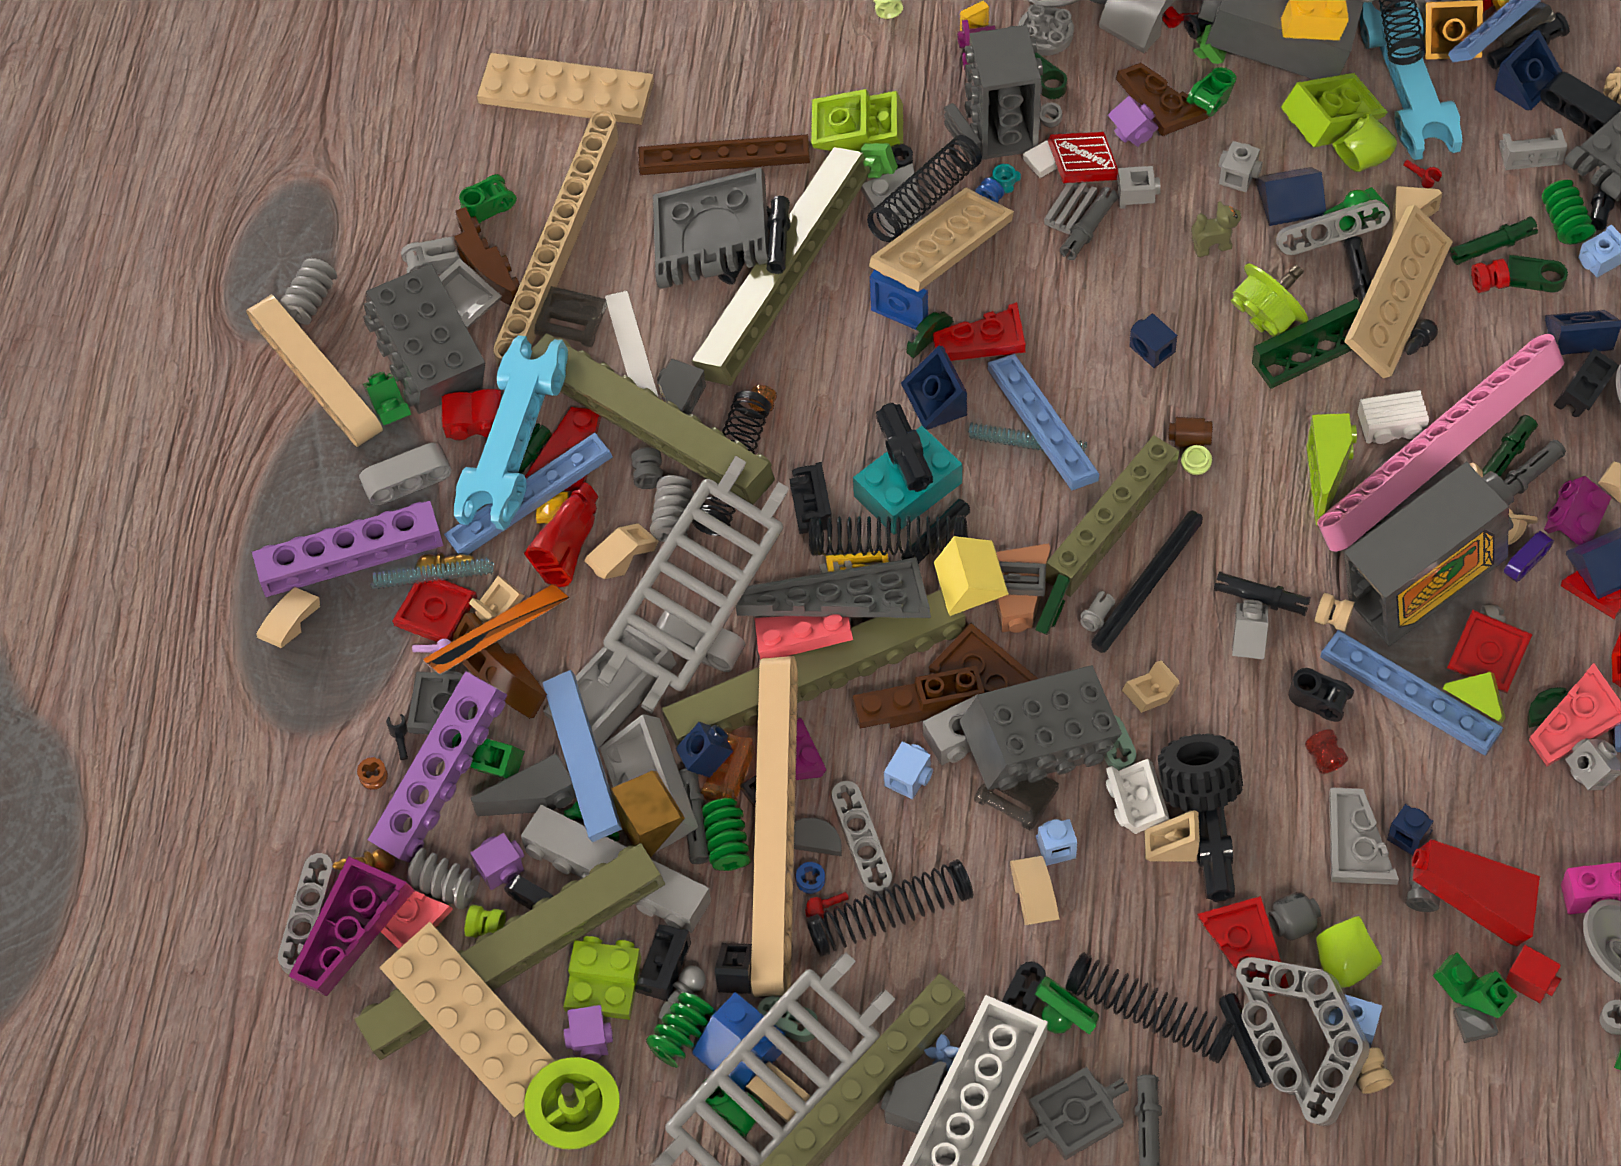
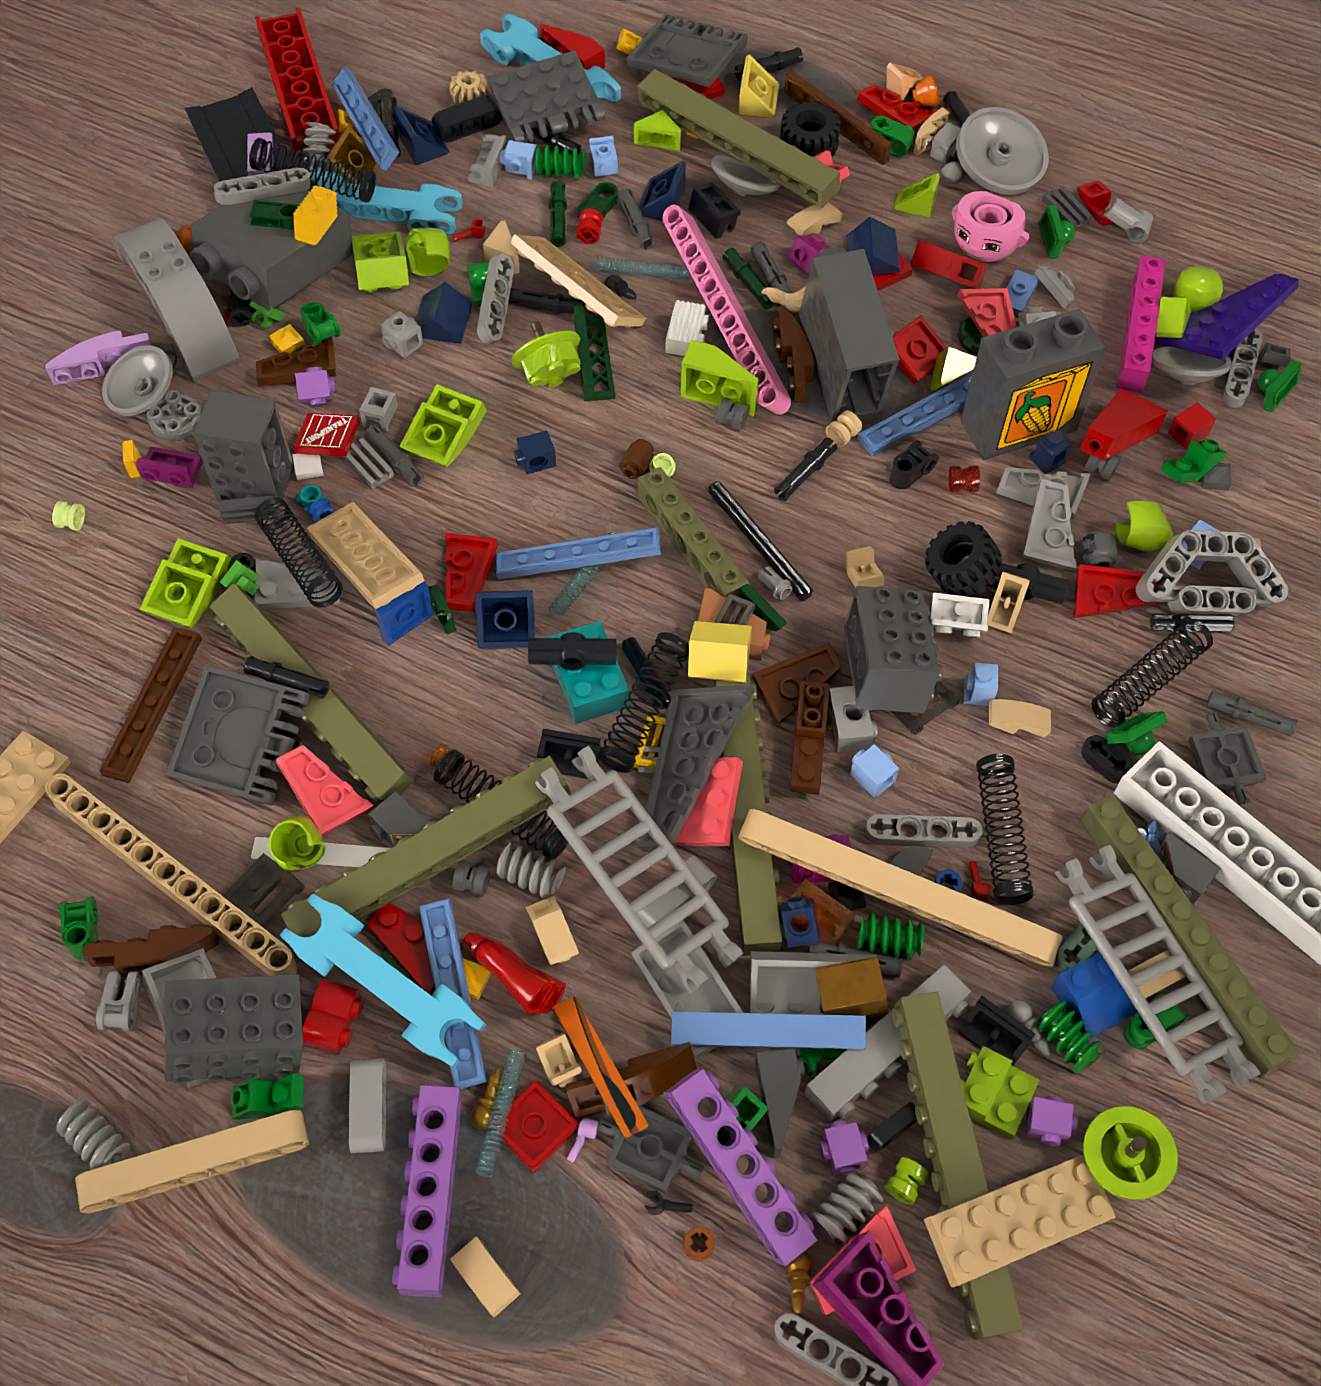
camera: 75 degrees left, 0 degrees up
black slope [715,943,752,994] -> none
olive animal [1191,201,1241,257] -> none
light grey slope [1232,600,1268,659] -> none
none -> yellow tile [268,324,305,353]
none -> lime piece [269,815,327,871]
none -> coral wing [276,745,374,836]
none -> lime slope [399,384,487,467]
none -> light blue brick [500,140,537,180]
none -> clear light blue piece [593,256,691,281]
none -> dark grey pin [618,189,655,250]
none -> dark grey wheel [716,398,749,430]
none -> dark grey brick [961,309,1105,460]
none -> light grey wing [1021,479,1077,571]

